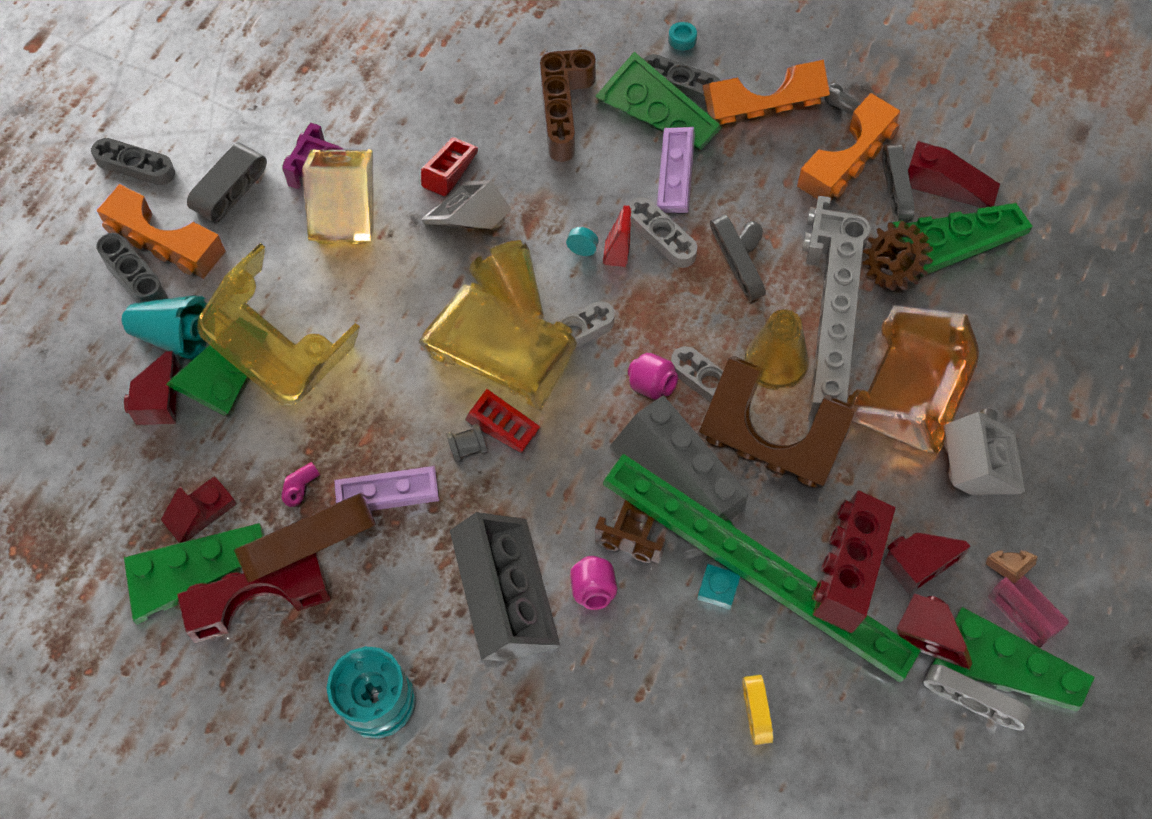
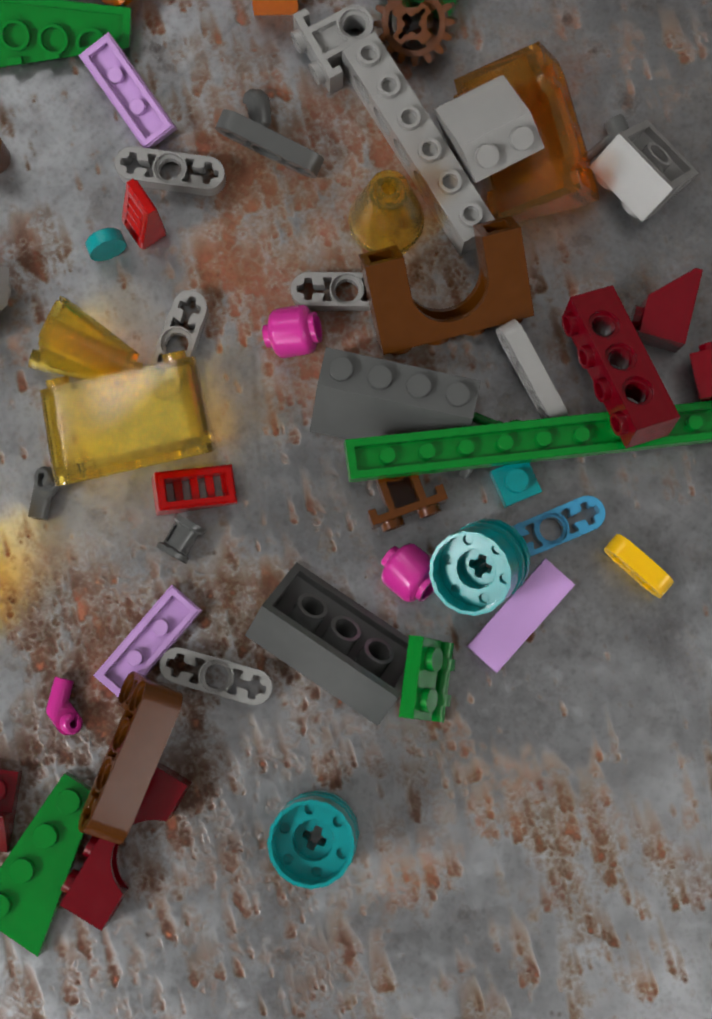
camera: 45 degrees left, 20 degrees up
none -> dark grey arm [28,466,62,521]
none -> light grey beam [160,647,273,705]
none -> green plate [399,635,456,723]
none -> teal wheel [429,518,530,616]
none -> light grey slope [433,75,545,183]
none -> lavender tile [466,558,575,673]
none -> light grey beam [496,319,568,419]
none -> dark azure beam [512,496,606,557]

